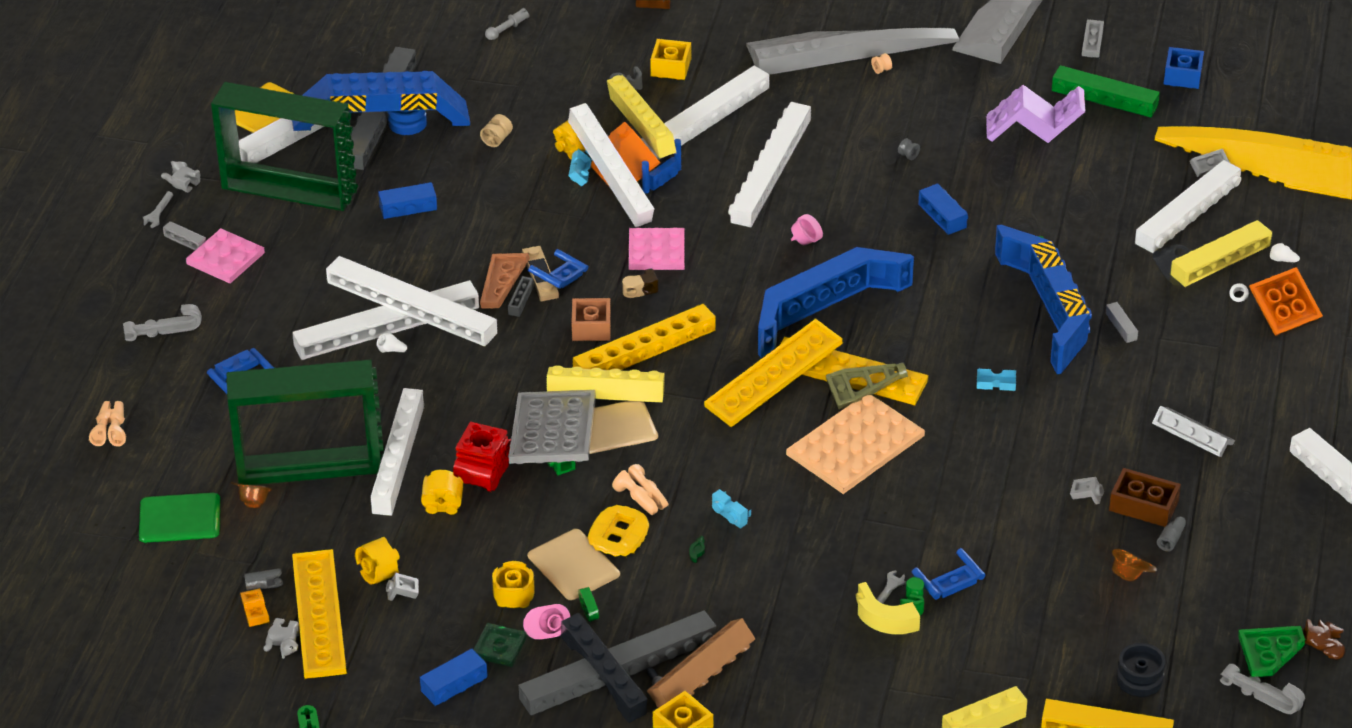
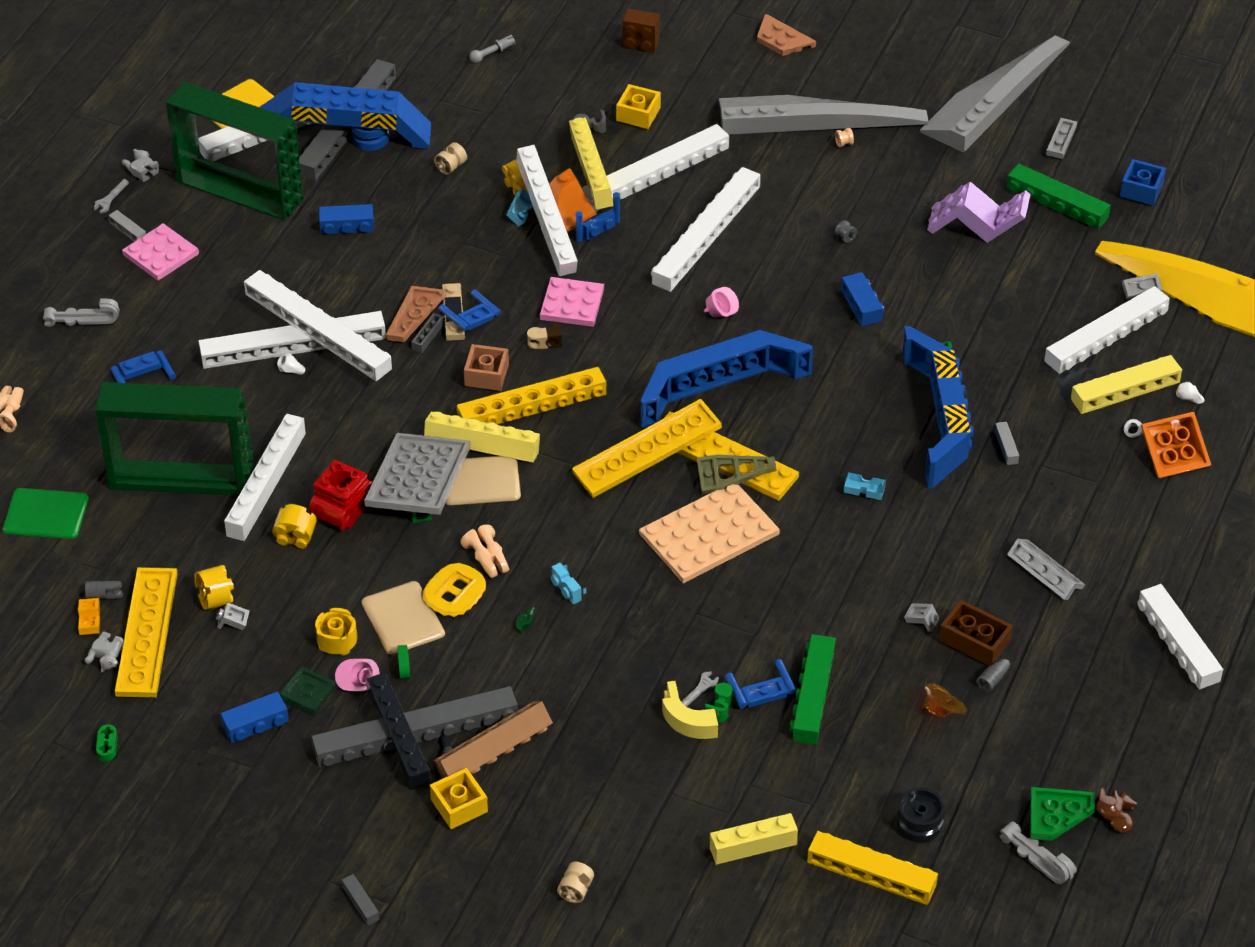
camera: 10 degrees right, 5 degrees up
clear orange piece [232,482,272,508] -> none
none -> green brick [789,634,836,745]

